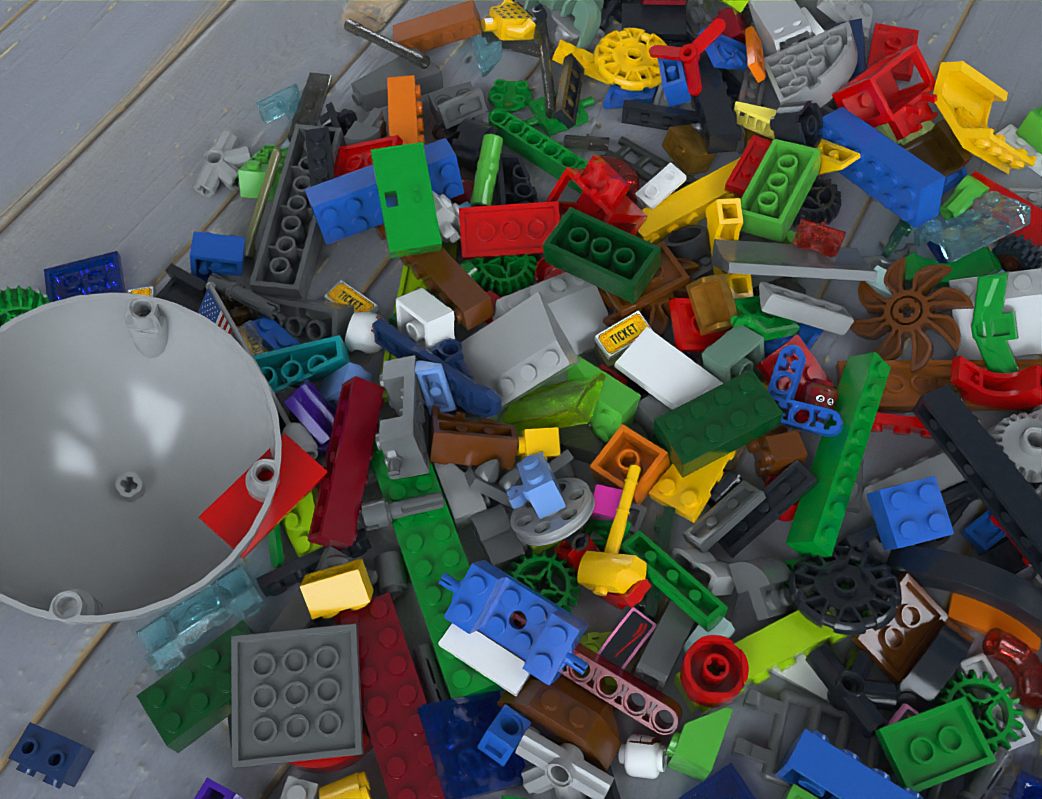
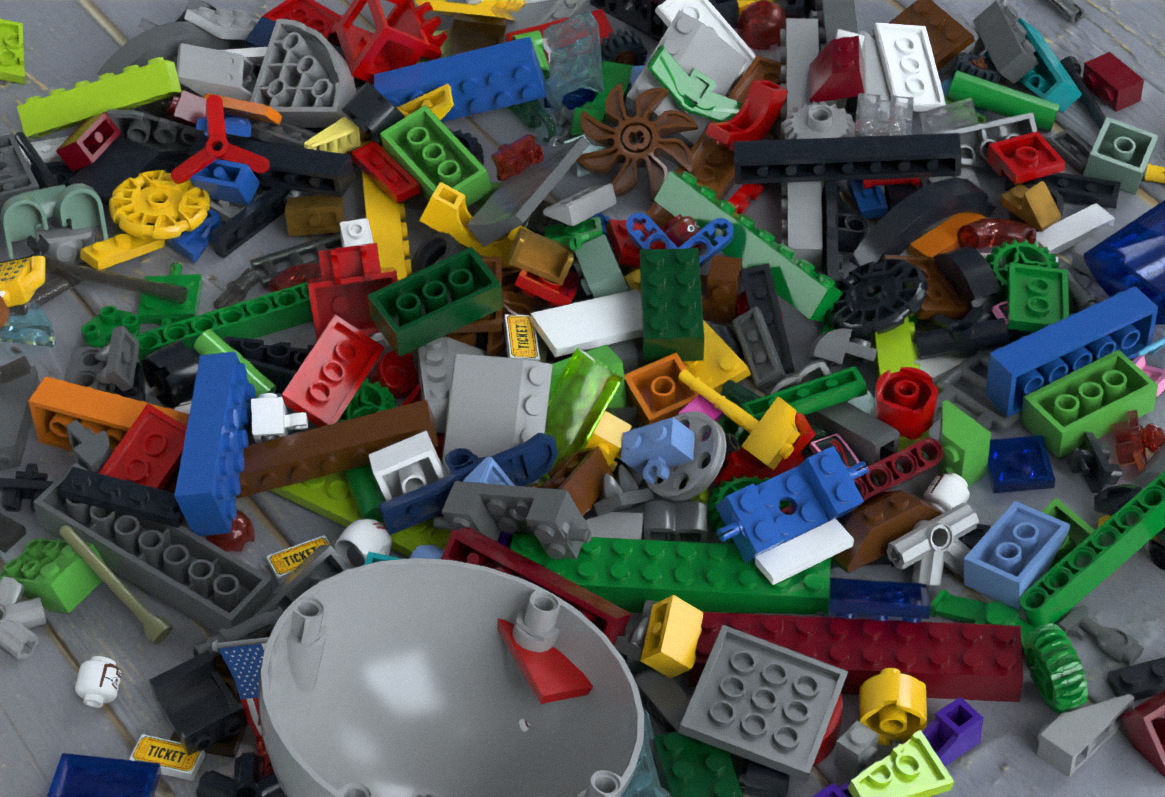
camera: 65 degrees left, 15 degrees down
blue brick [190,231,245,282] -> none
dark grey piece [361,492,444,531] -> none
green brick [371,142,442,259] -> none
blue brick [477,704,531,767] -> none
black plate [554,53,585,129] -> none
blue brick [866,476,954,551] -> none
none -> white head [75,656,122,708]
none -> clear red hair [206,510,255,552]

